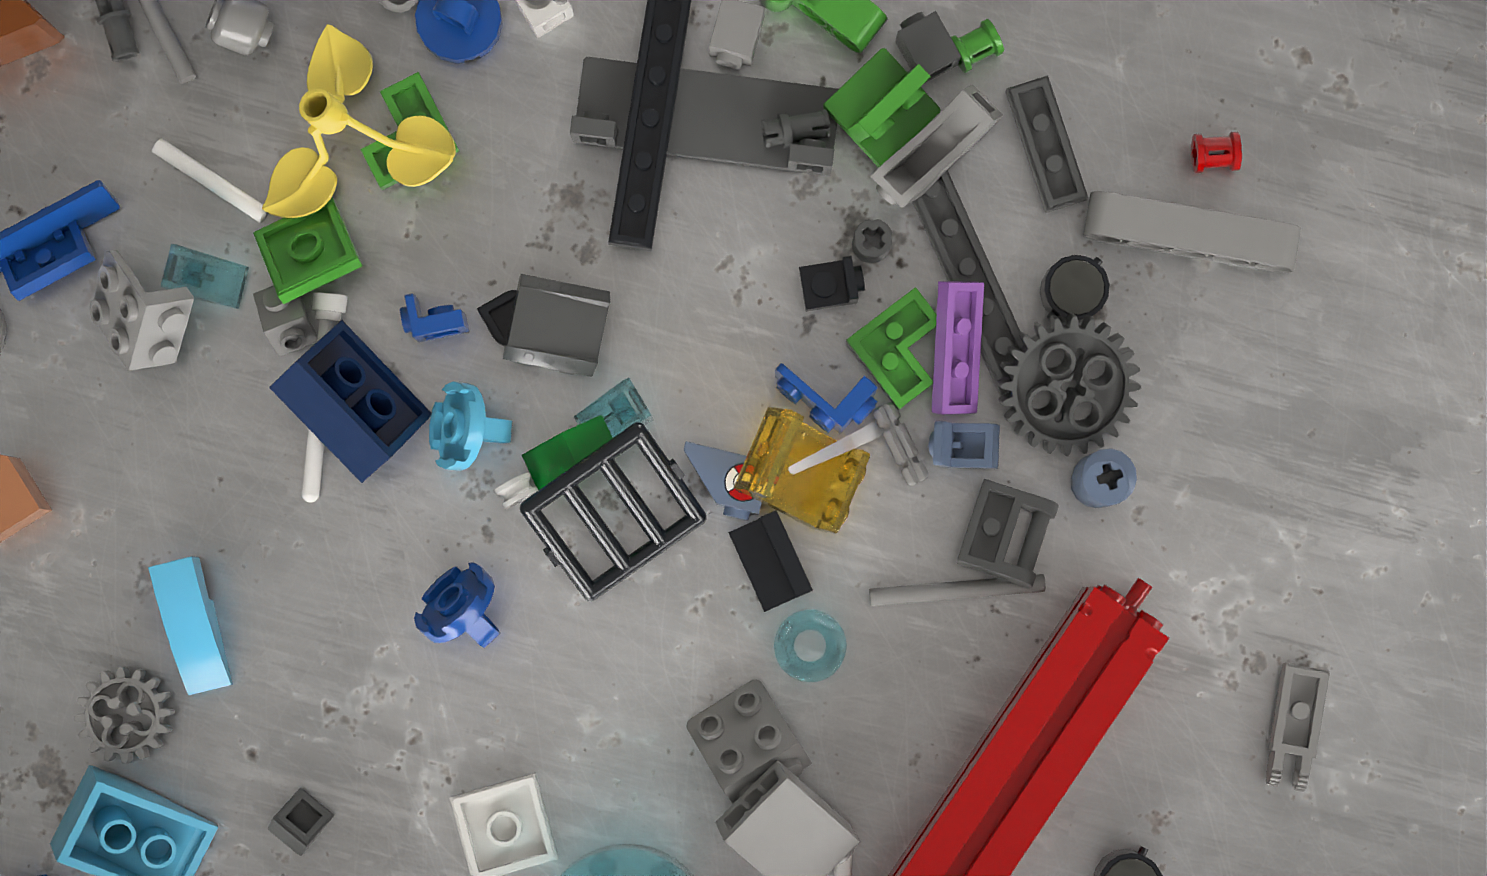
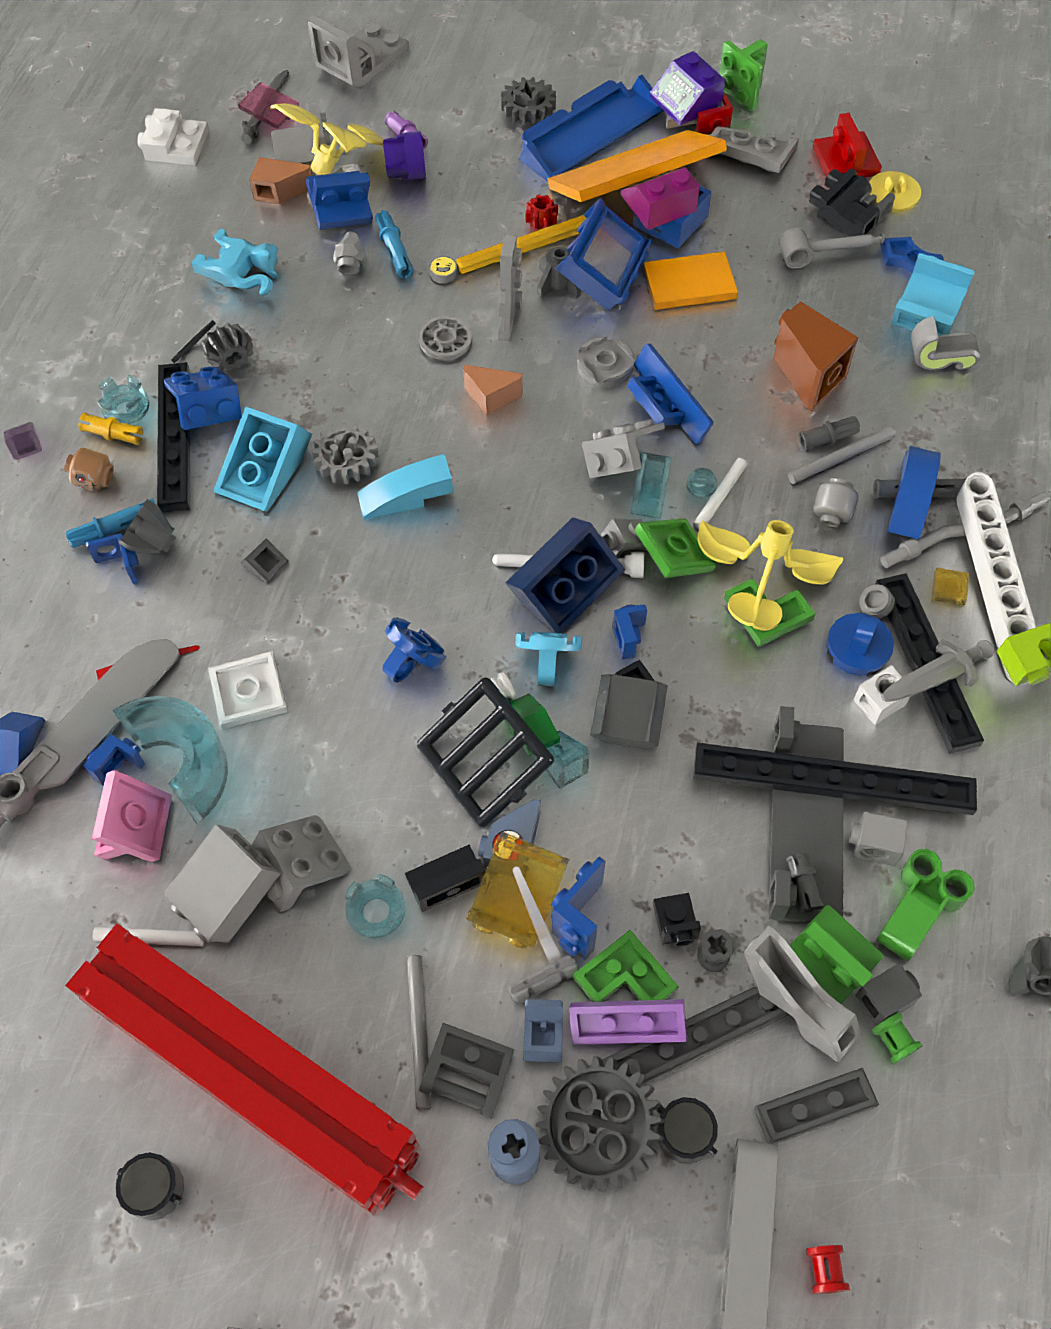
camera: 90 degrees right, 25 degrees down
none -> clear light blue plate [686,468,717,498]

